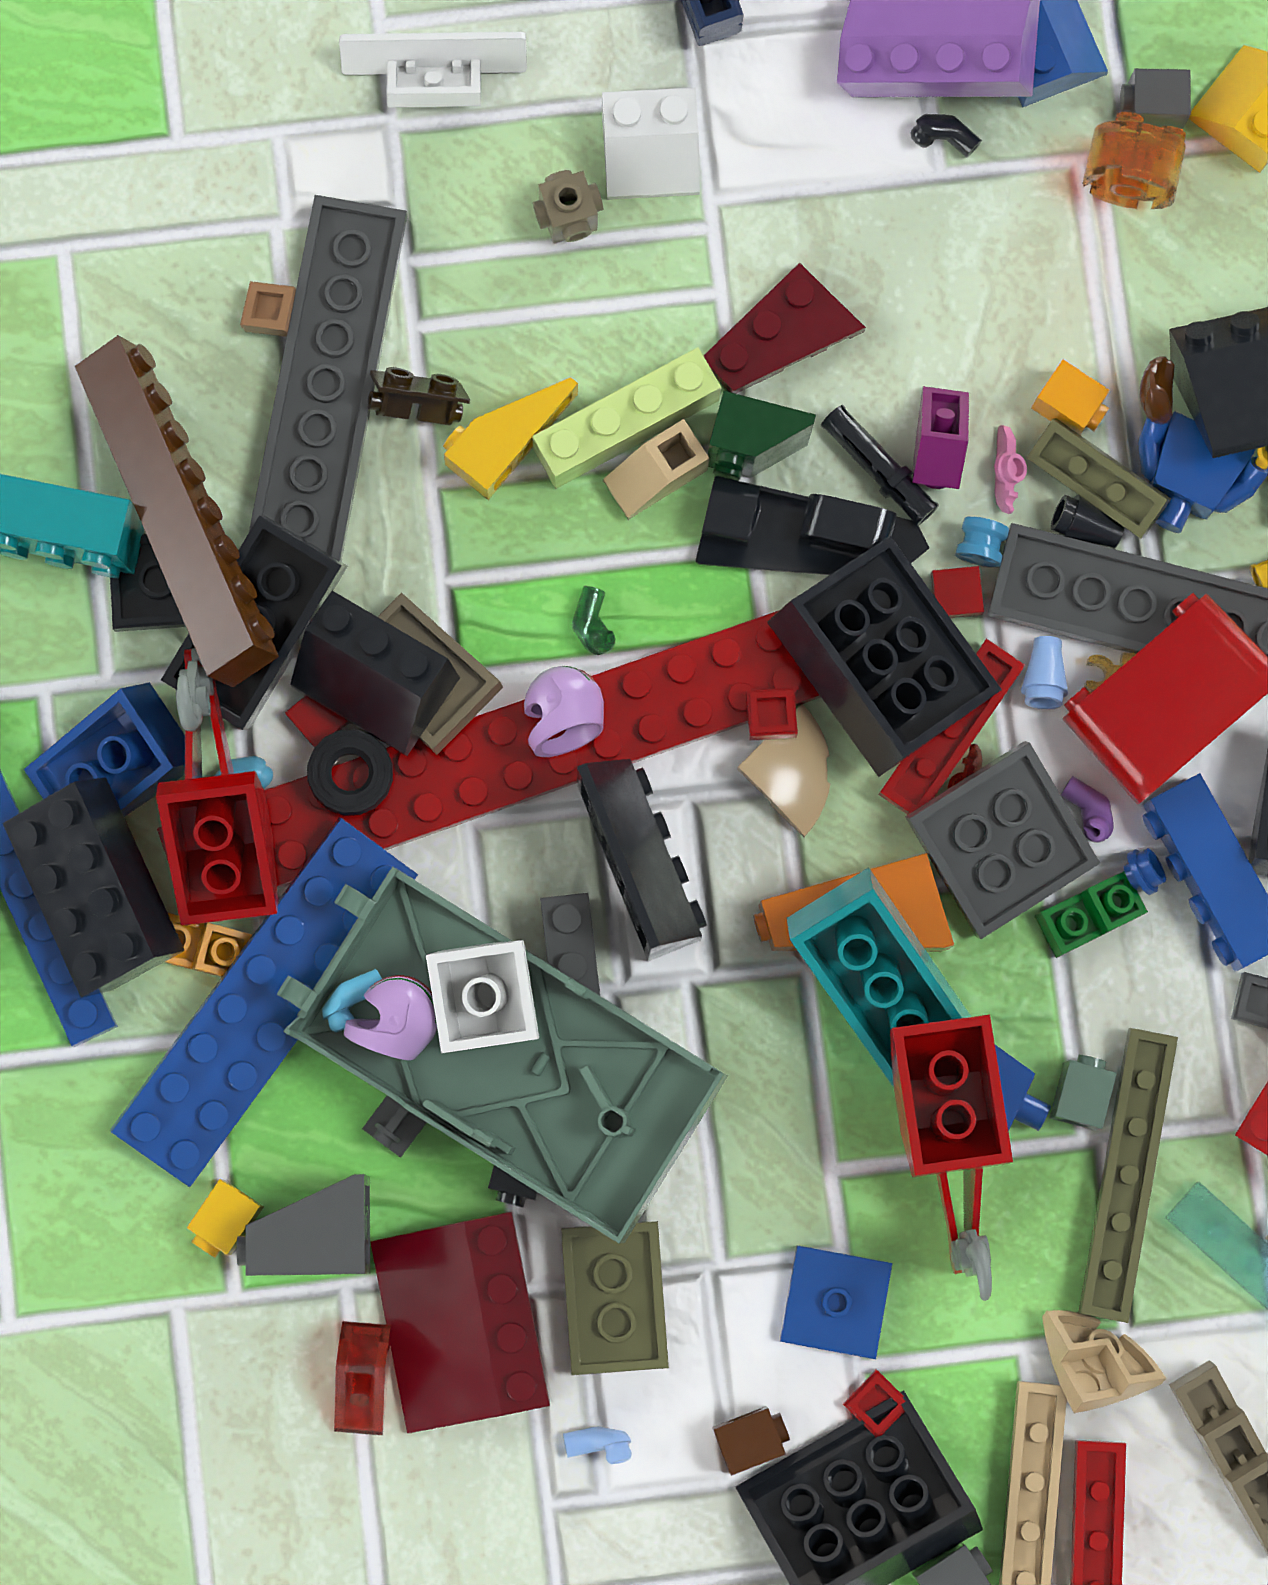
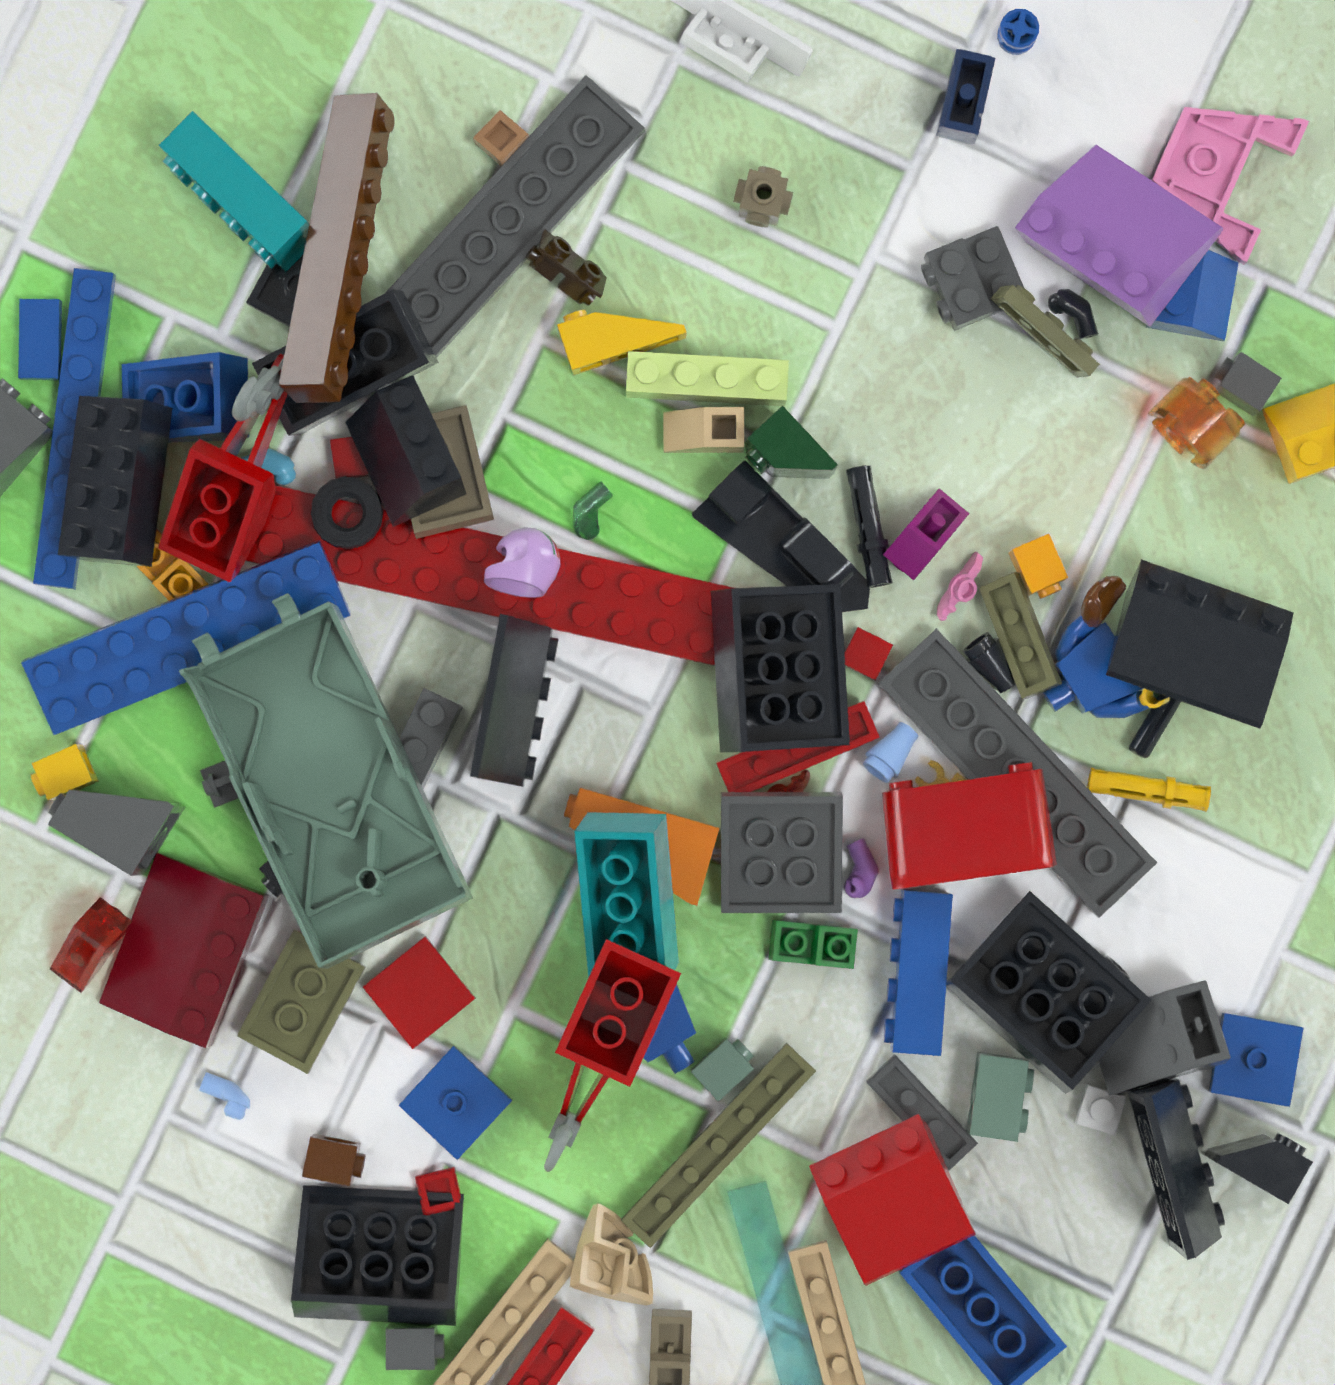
camera: 40 degrees right, 5 degrees up
medium azure arm [322,969,382,1033] -> none
lavender helmet [344,975,437,1060] -> none
white slope [426,940,539,1053] -> none
white slope [602,87,700,200] -> none
dark red wing [703,263,866,394] -> none
tan brick [737,704,830,837] -> none
red tile [746,688,798,741] -> none
dark azure wheel [955,517,1009,567] -> none
blue plate [1124,848,1166,895] -> none
none -> red tile [363,936,476,1049]
none -> dark grey plate [921,226,1024,331]
none -> olive plate [991,285,1100,377]

